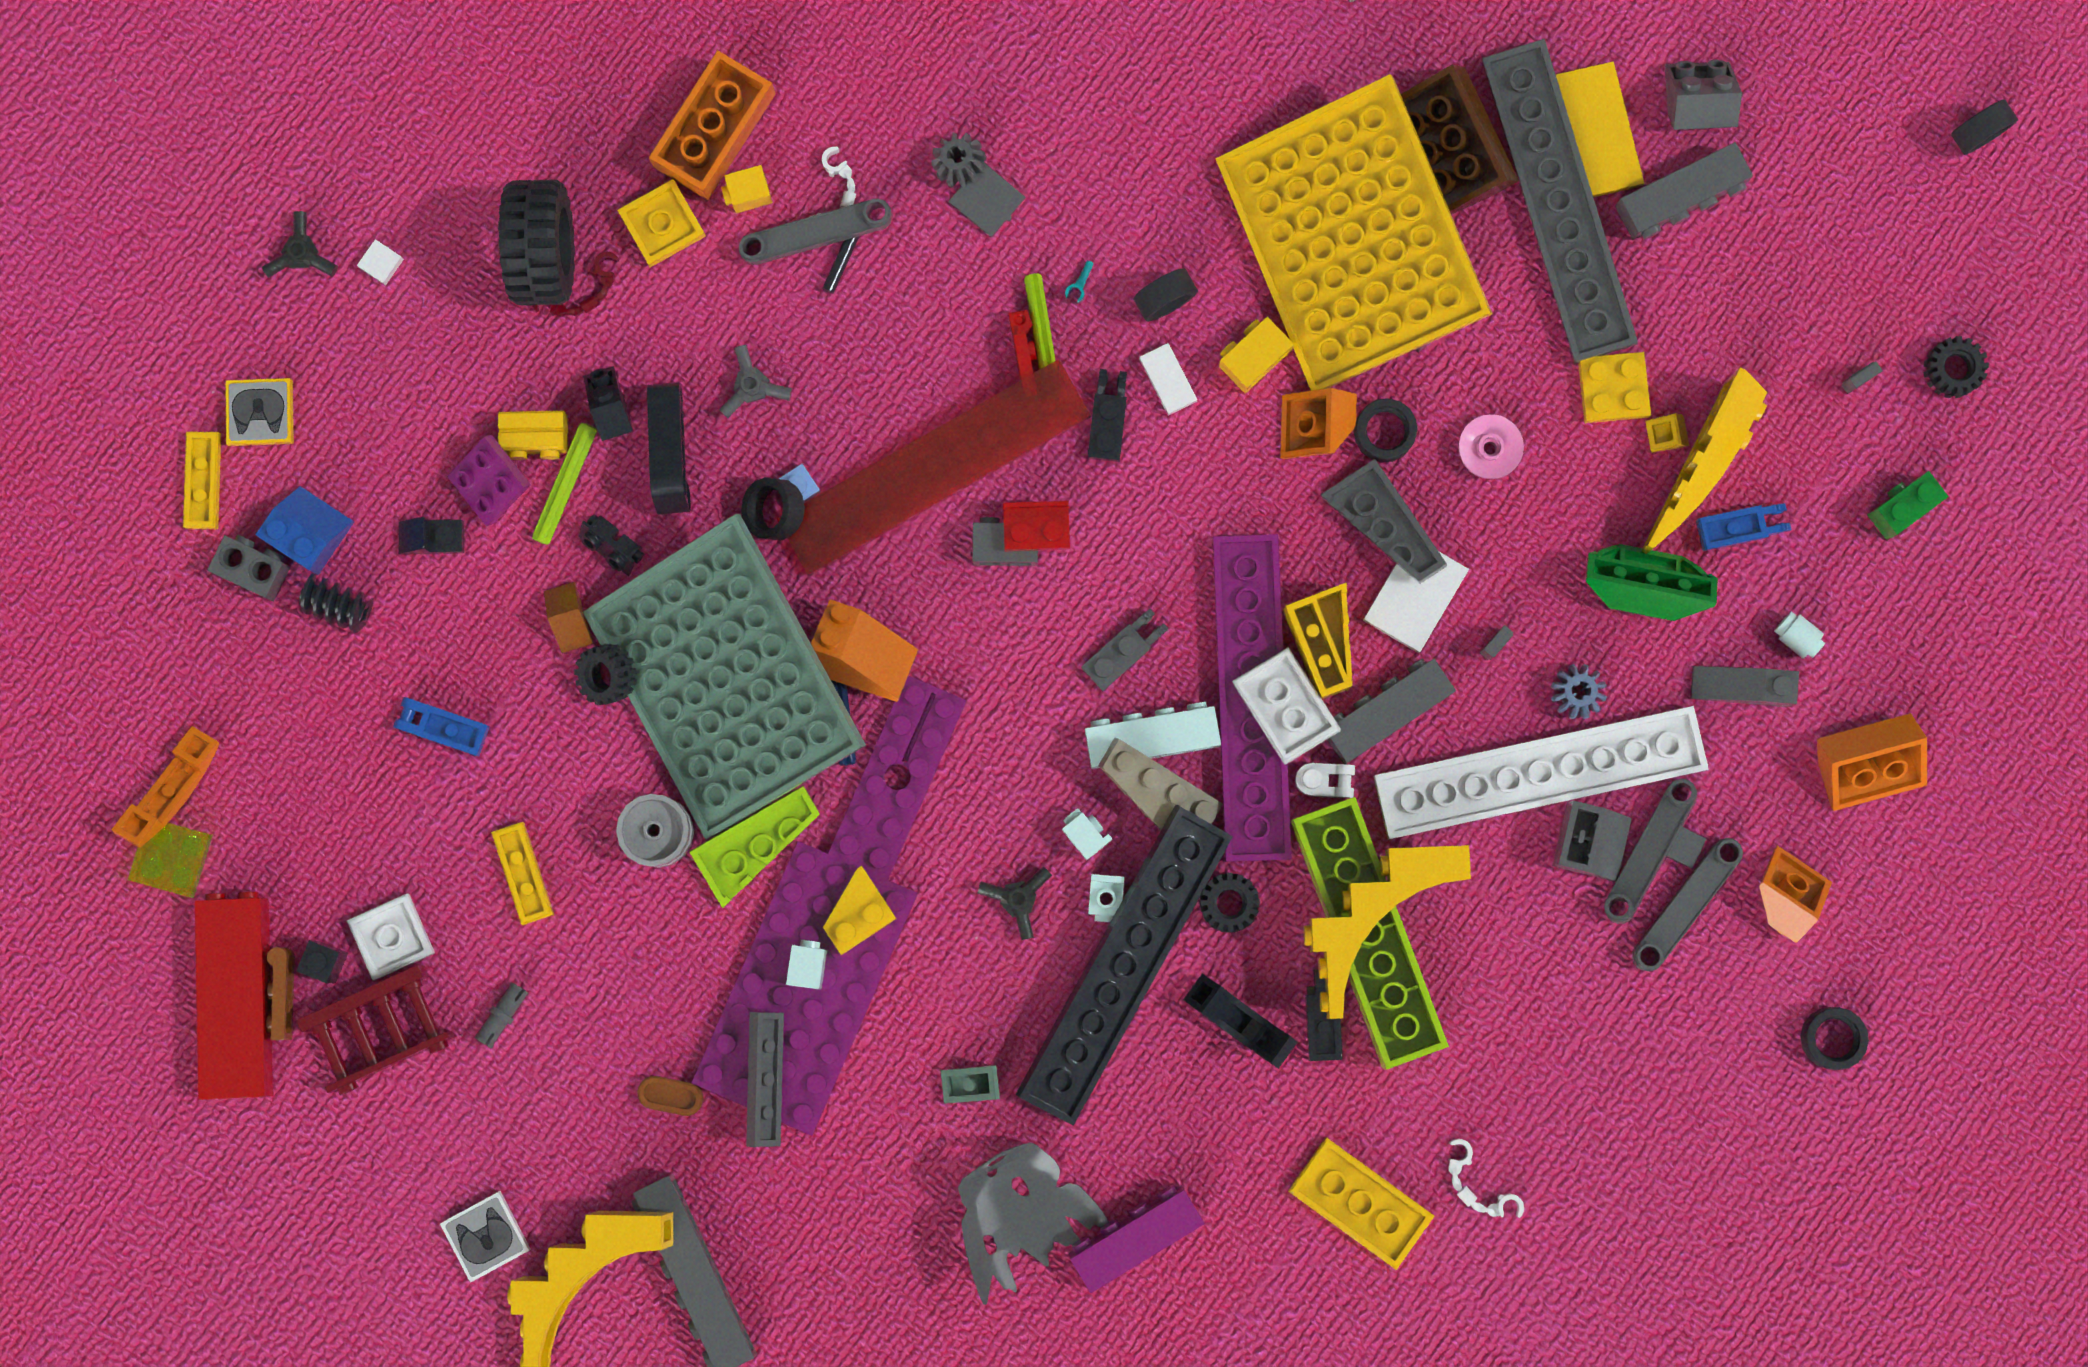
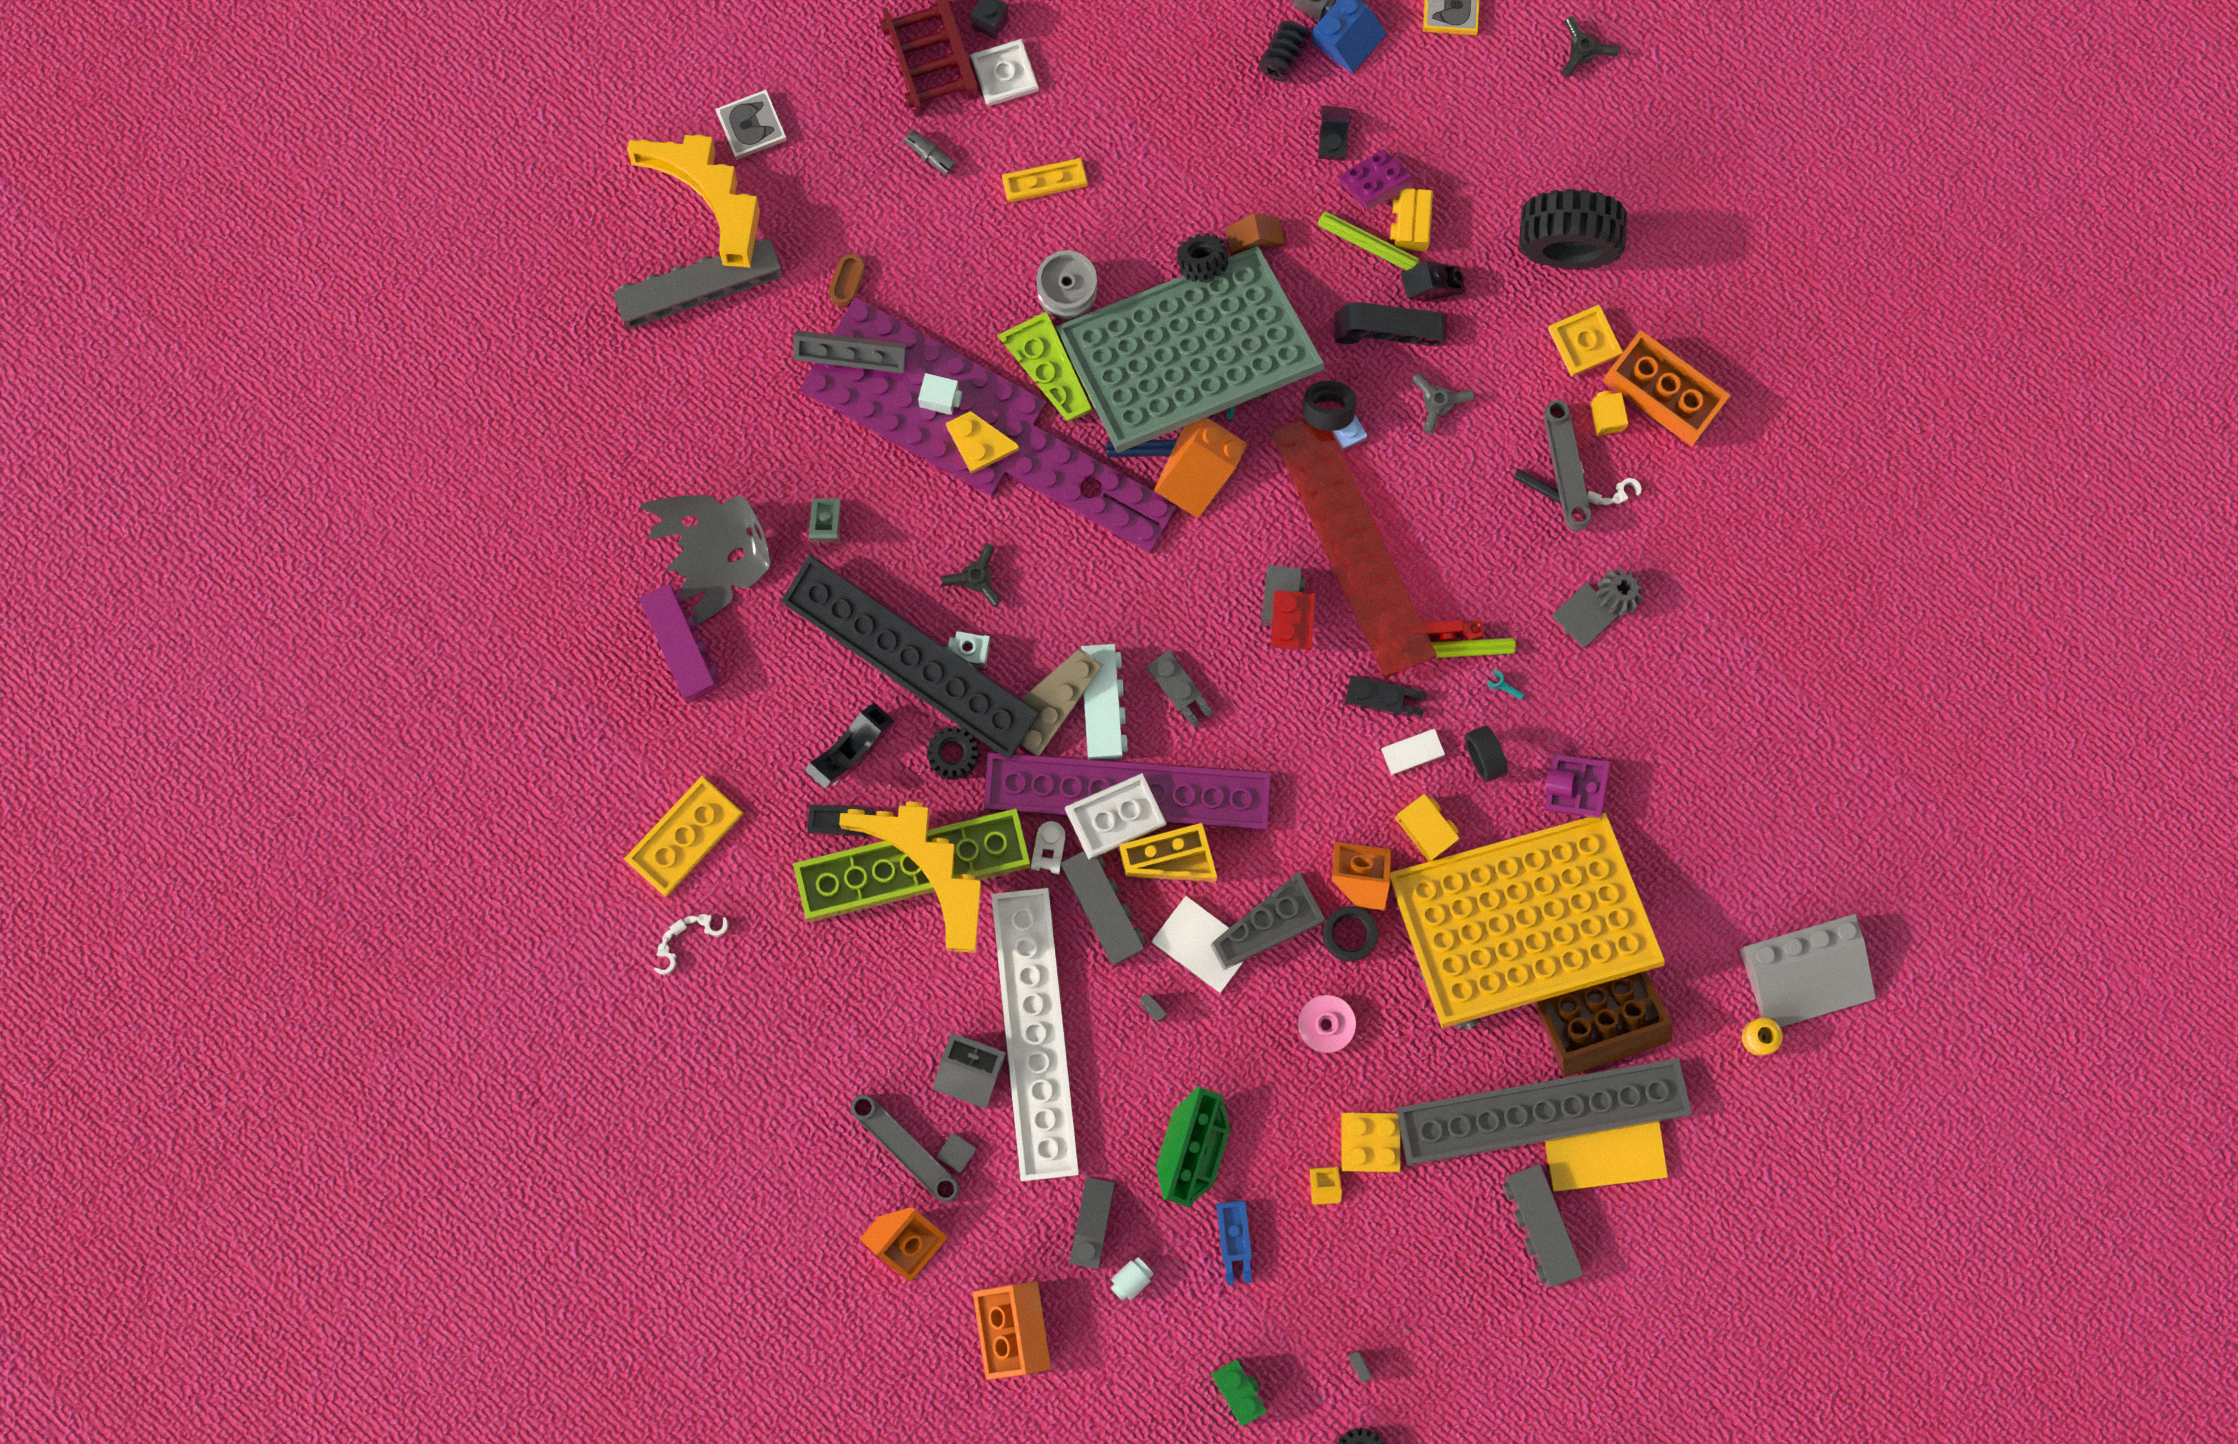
camera: 90 degrees right, 5 degrees down
white tile [357,239,404,285] -> none
blue plate [393,697,490,757] -> none
dark red piece [533,252,619,317] -> none
black hinge [578,514,645,576] -> none
light aqua brick [1062,808,1112,861] -> none
sand blue gear [1551,664,1607,719] -> none
dark grey piece [1604,779,1698,924] -> none
yellow wedge [1641,367,1767,554] -> none
dark grey slope [1665,59,1742,130] -> none
black tyre [1800,1007,1869,1070] -> none
none -> magenta plate [1544,754,1611,819]

